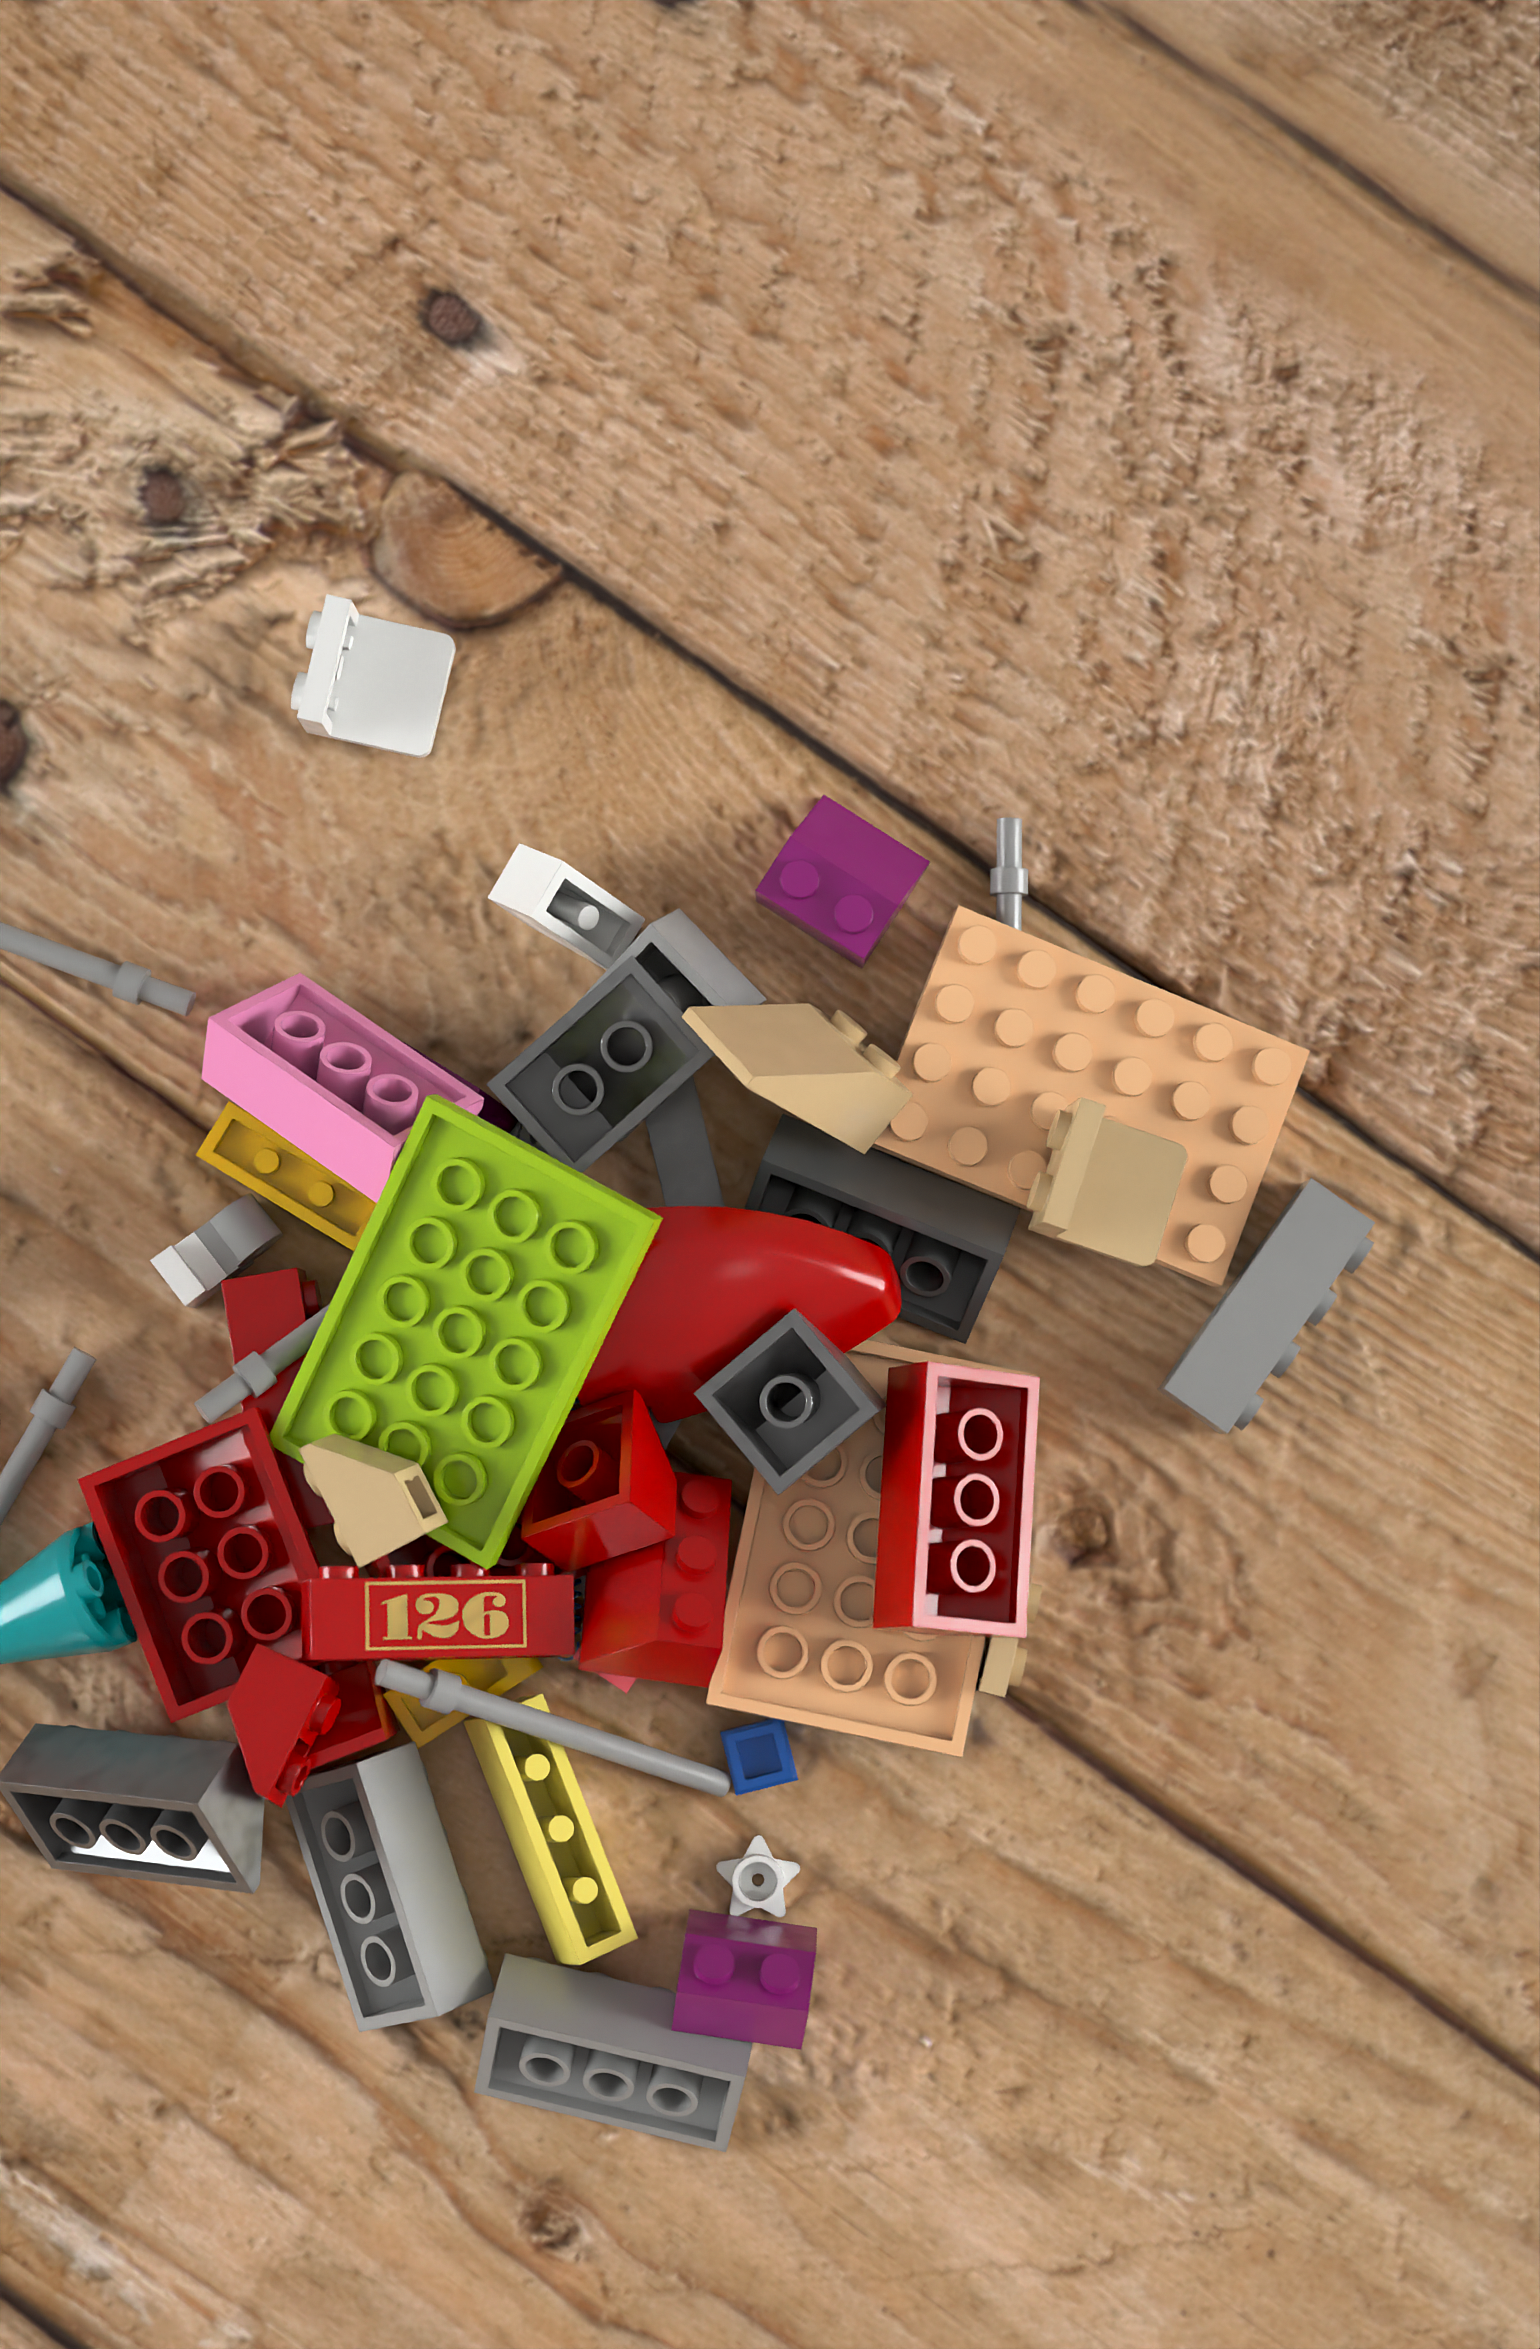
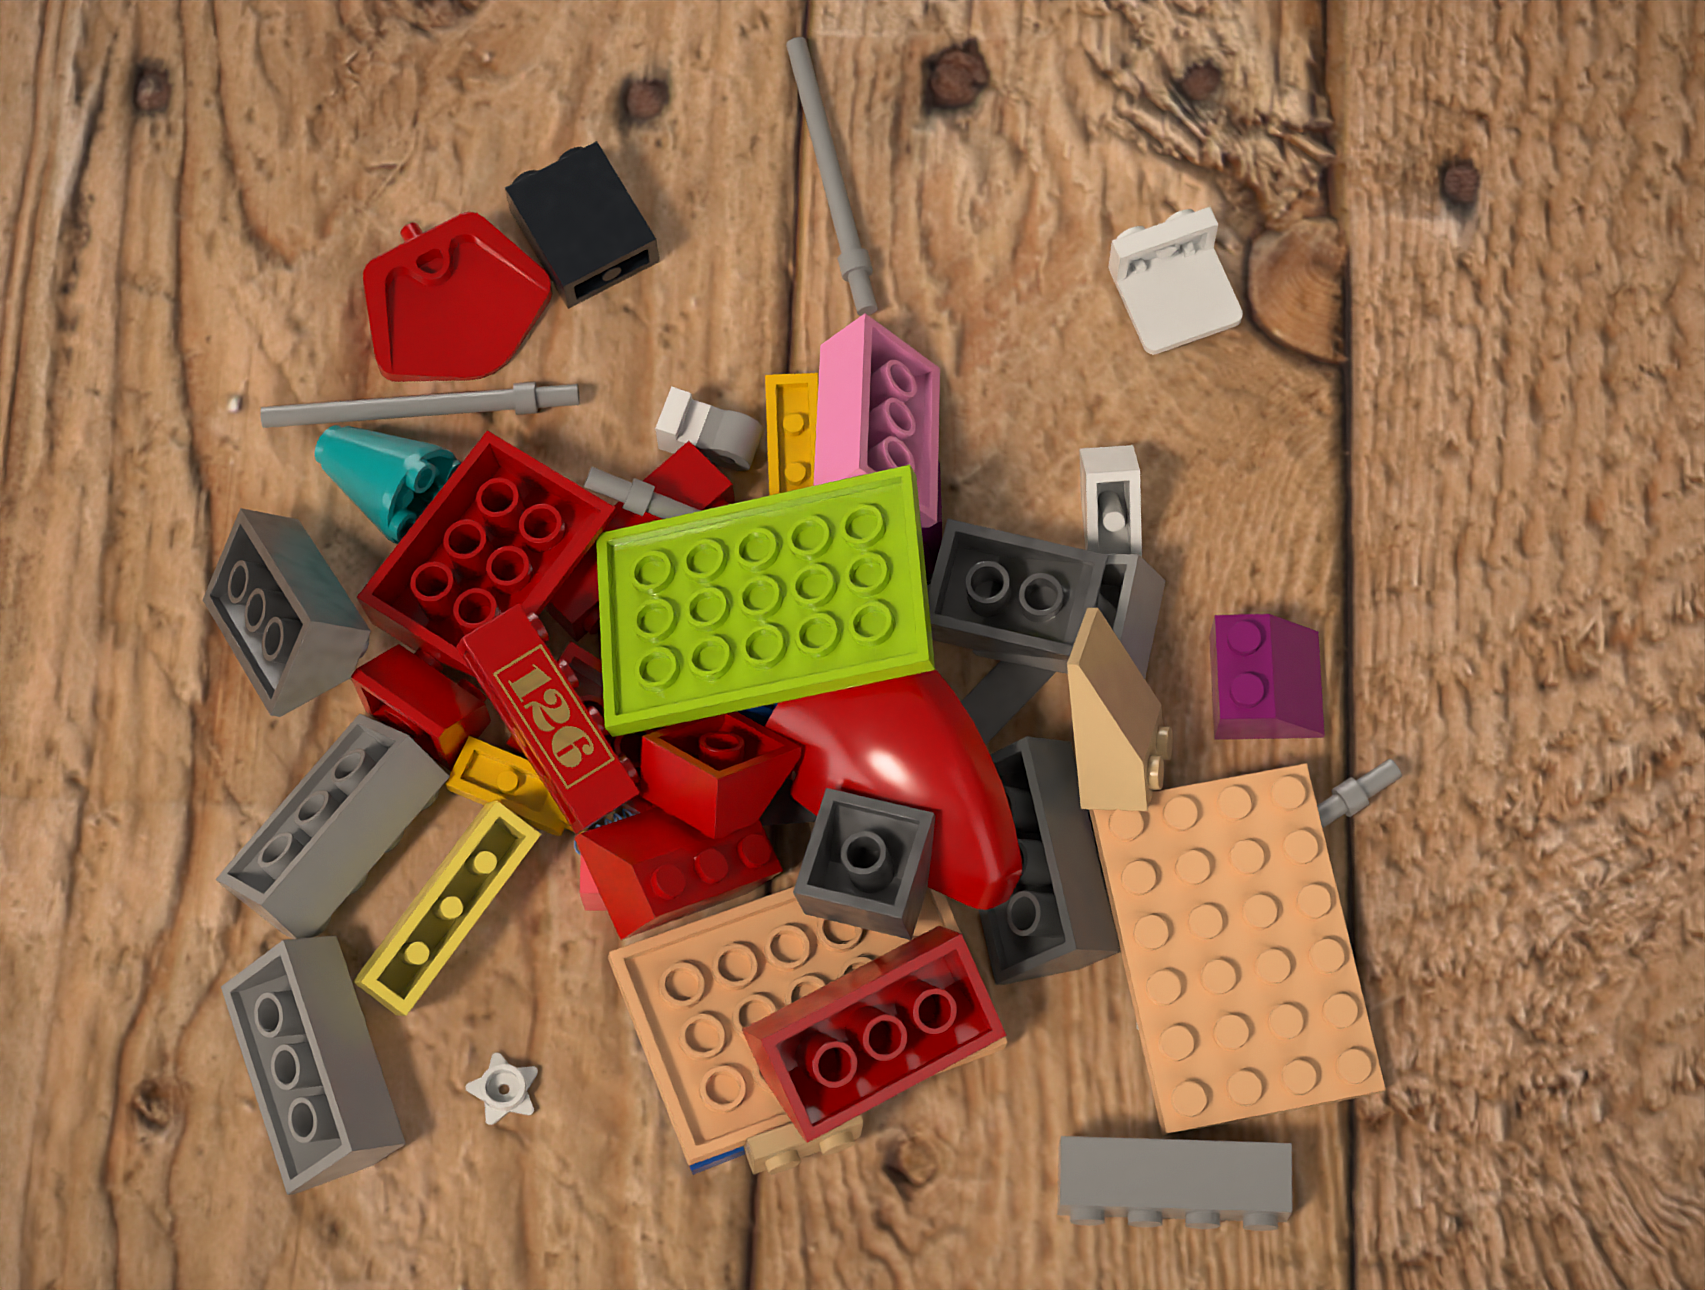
camera: 55 degrees right, 15 degrees down
red slope [227,1643,341,1808] -> none
tan slope [298,1433,448,1568] -> none
light grey bar [375,1659,731,1797] -> none
magenta slope [672,1909,817,2050] -> none
blue tile [720,1718,798,1796] -> none
tan bracket [1027,1097,1187,1267] -> none

